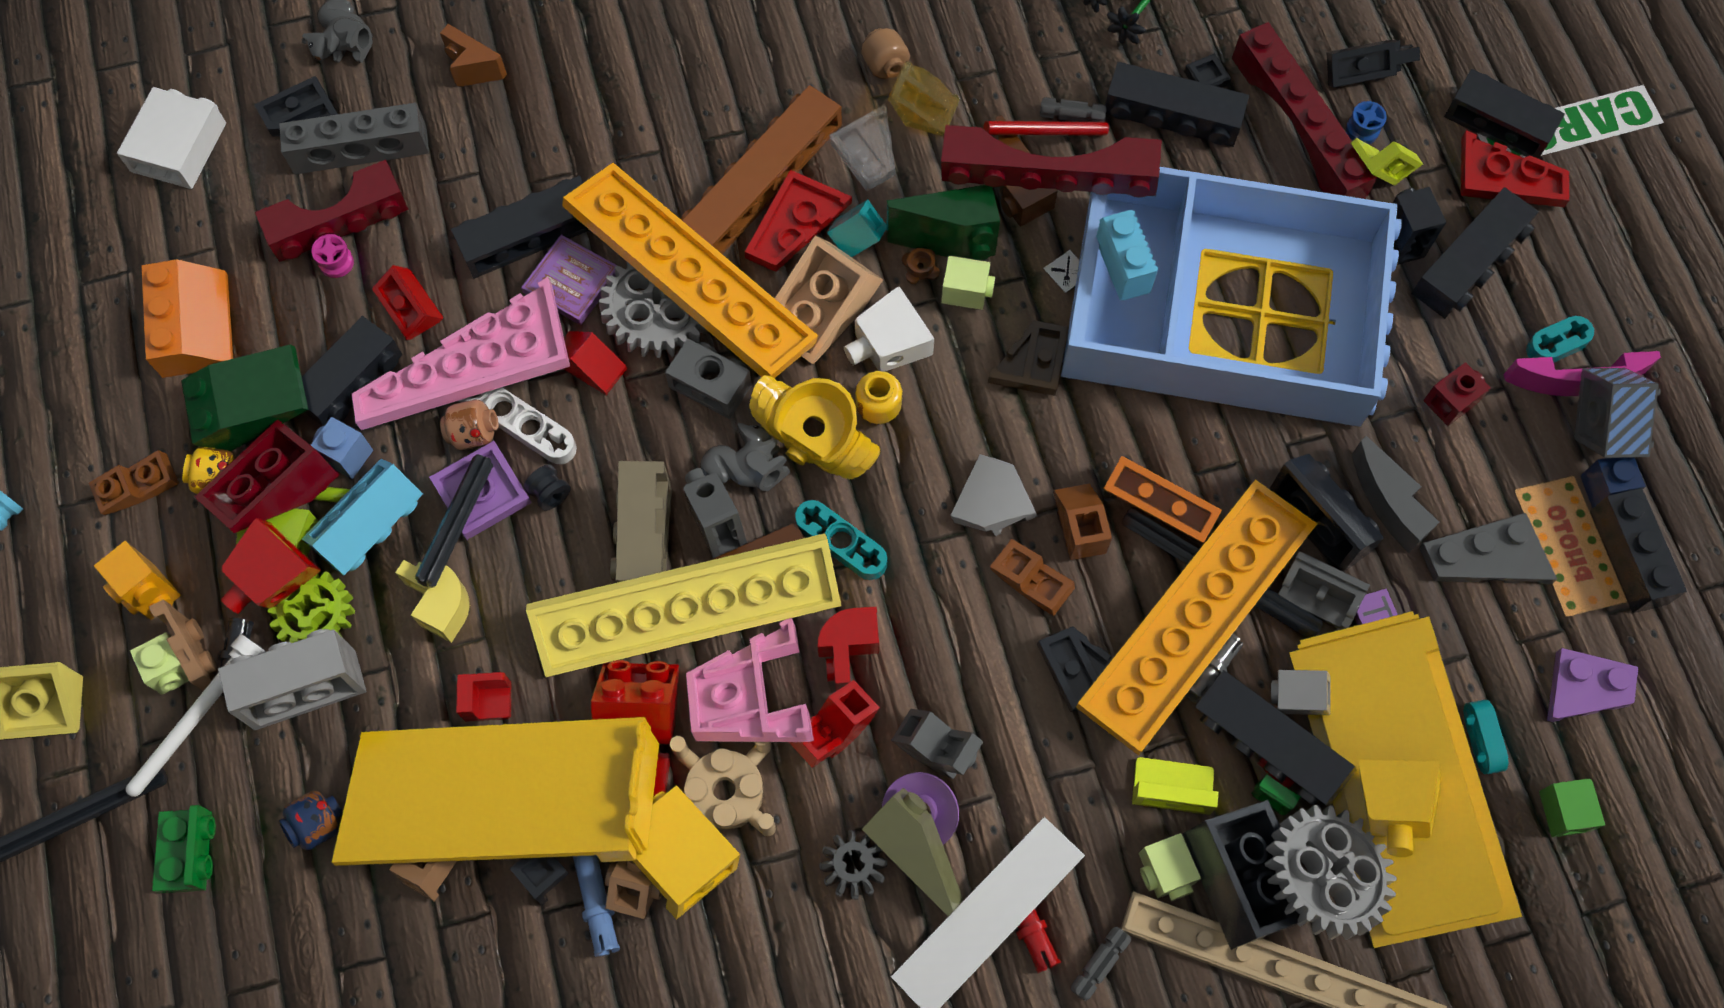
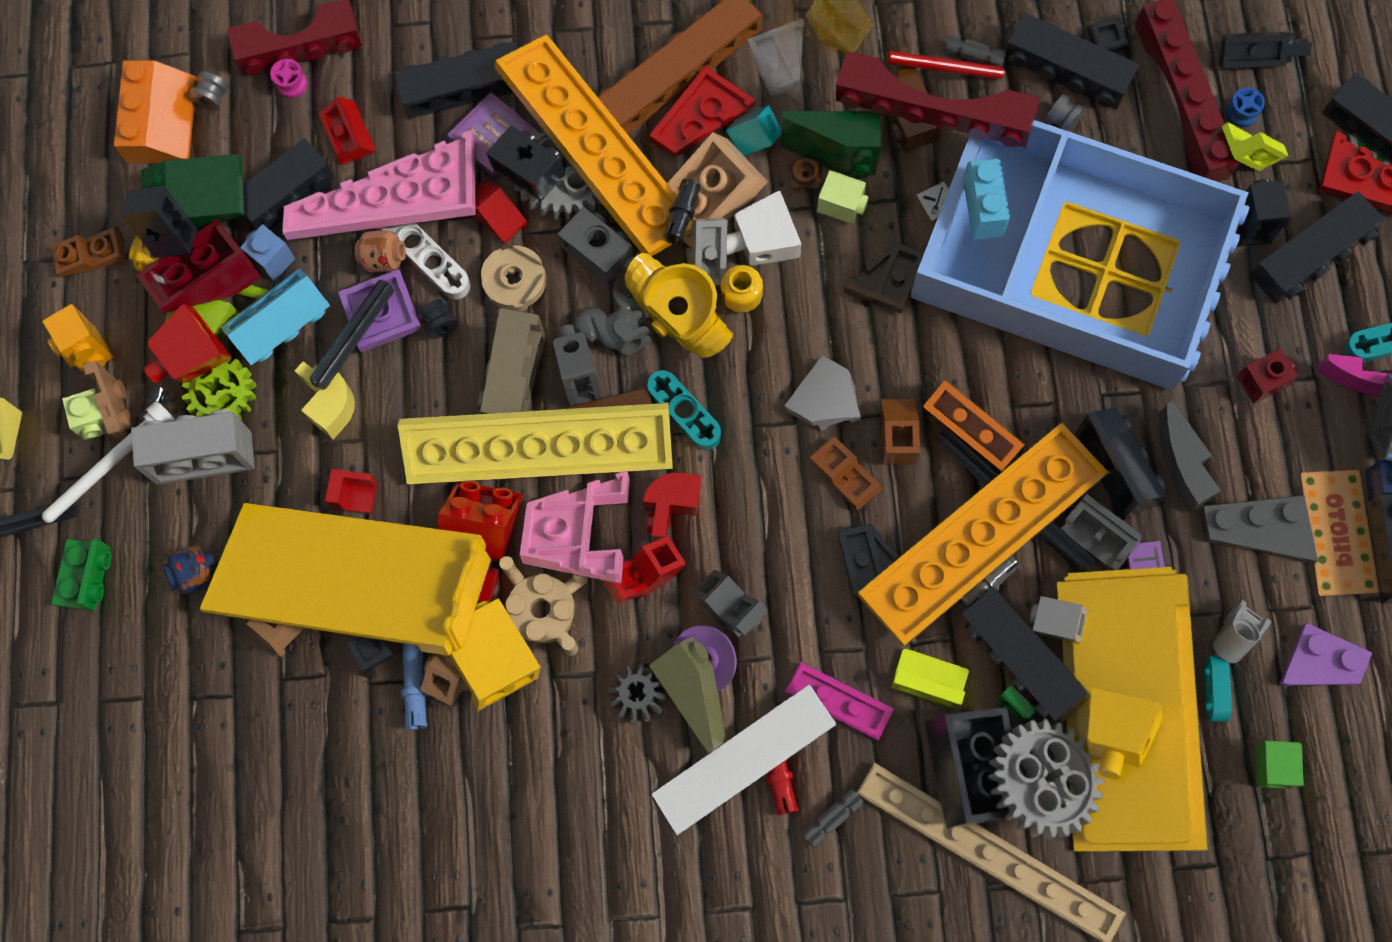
camera: 15 degrees right, 5 degrees up
yellowish green brick [1139,833,1201,901] -> none
none -> black brick [121,186,197,258]
none -> flat silver wheel [189,71,228,110]
none -> tan plate [481,245,546,312]
none -> black brick [486,125,566,201]
none -> black pin [663,178,701,245]
none -> light grey slope [685,218,727,285]
none -> dark pink tile [785,662,894,741]
none -> flat silver wheel [1045,94,1085,132]
none -> light grey piece [1213,599,1271,663]

